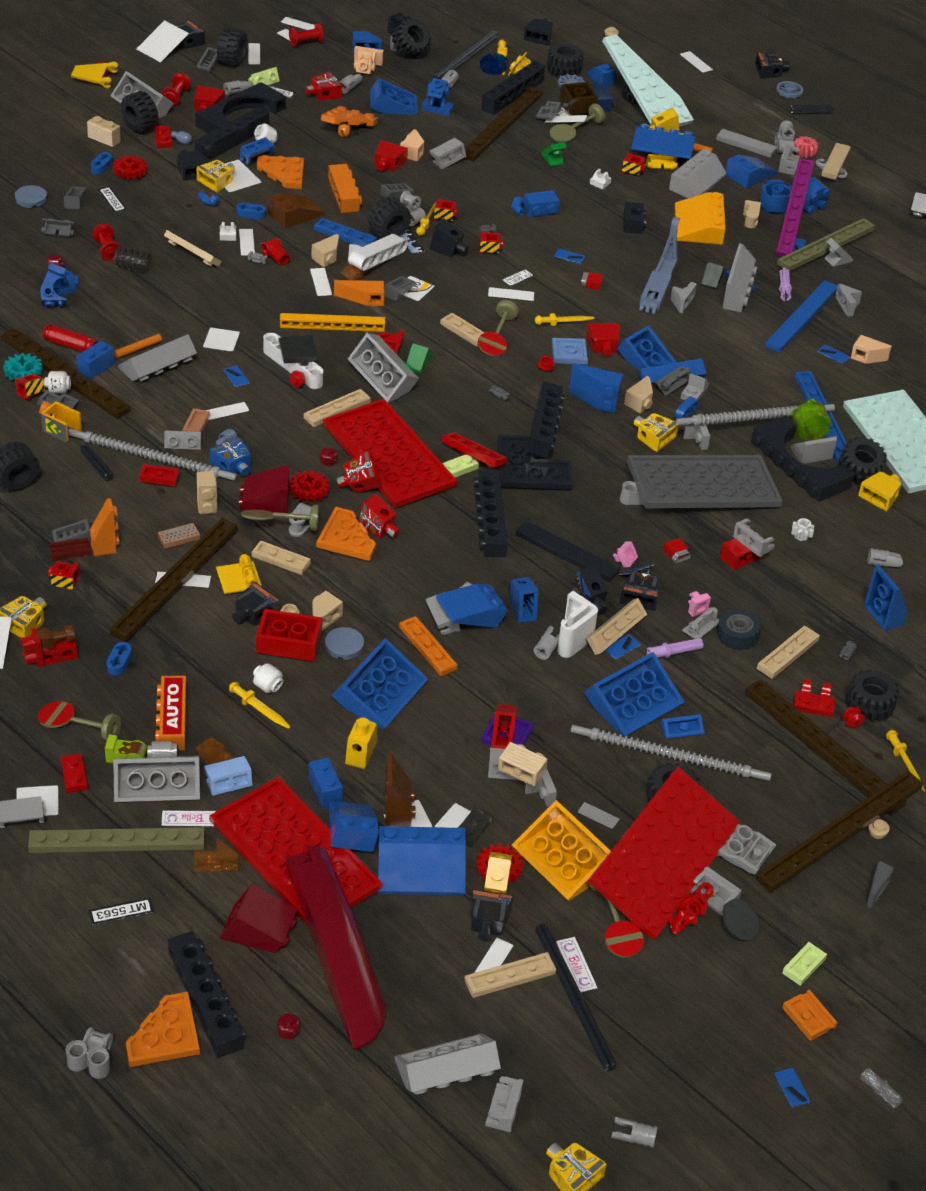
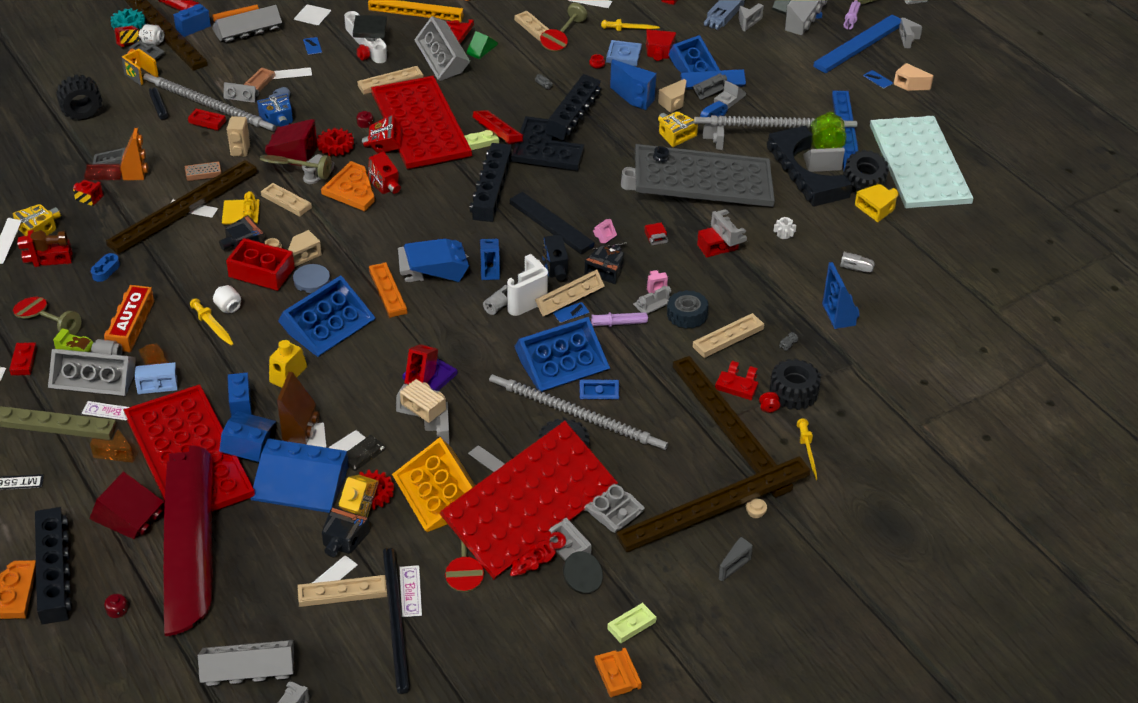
camera: 15 degrees right, 0 degrees up
none -> black bush [653,146,670,163]

